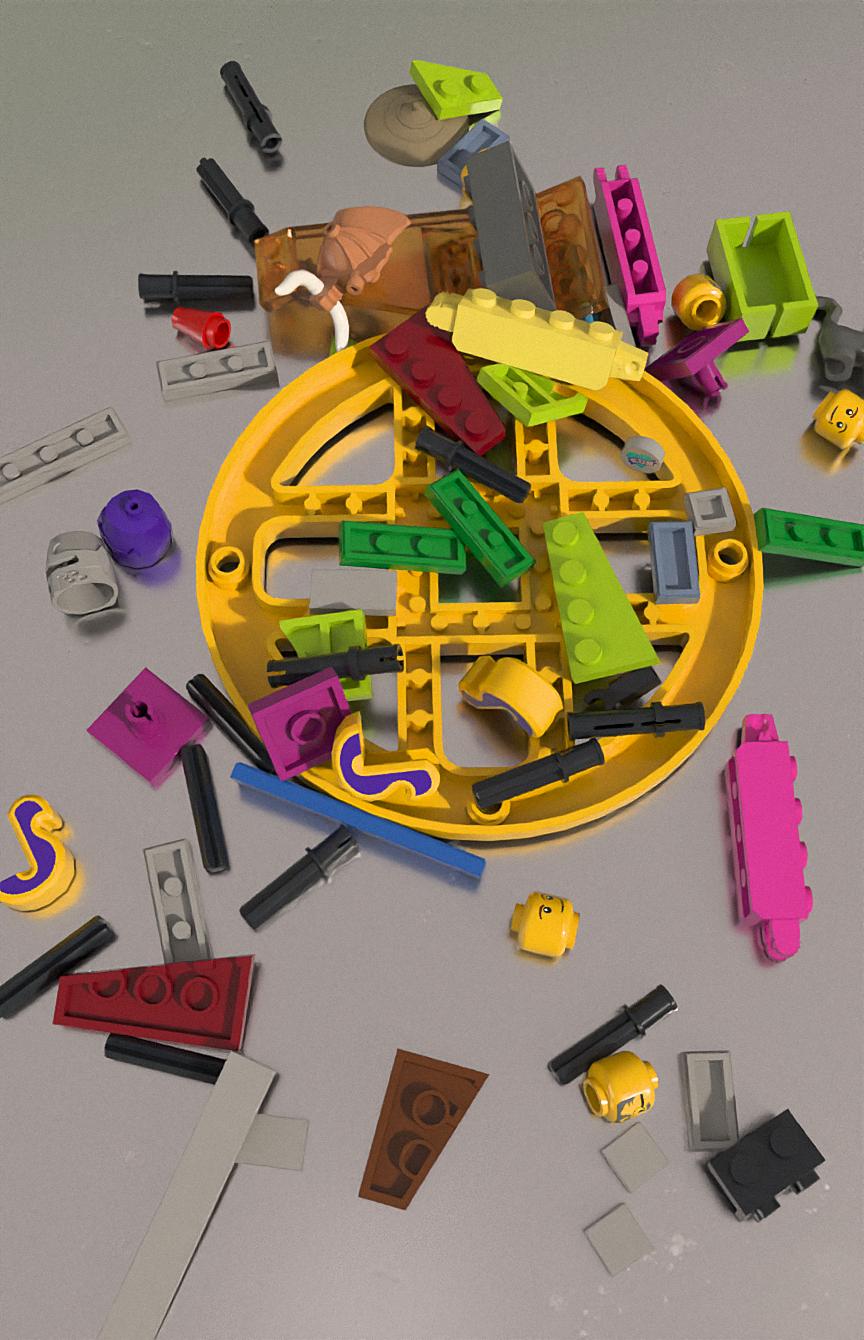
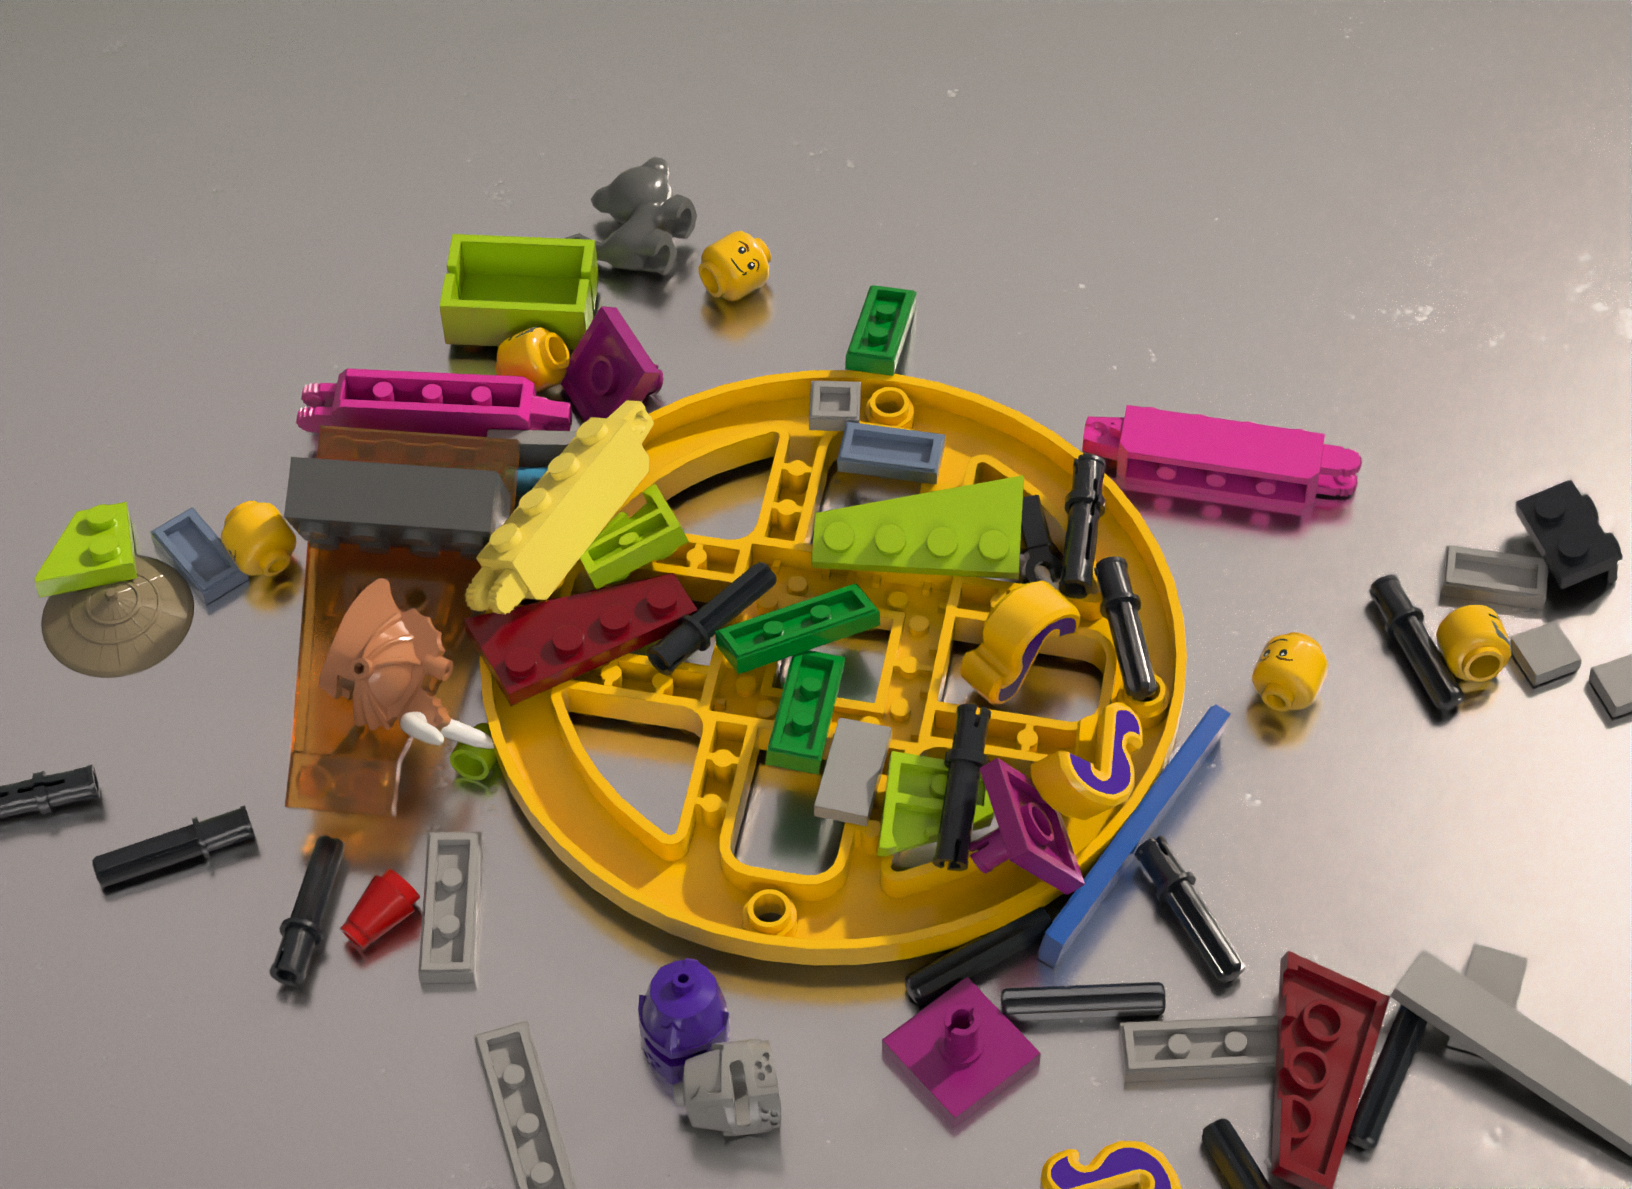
camera: 75 degrees left, 15 degrees down
reddish brown wing [358,1049,490,1210] -> none
light grey tile [621,436,665,473] -> none

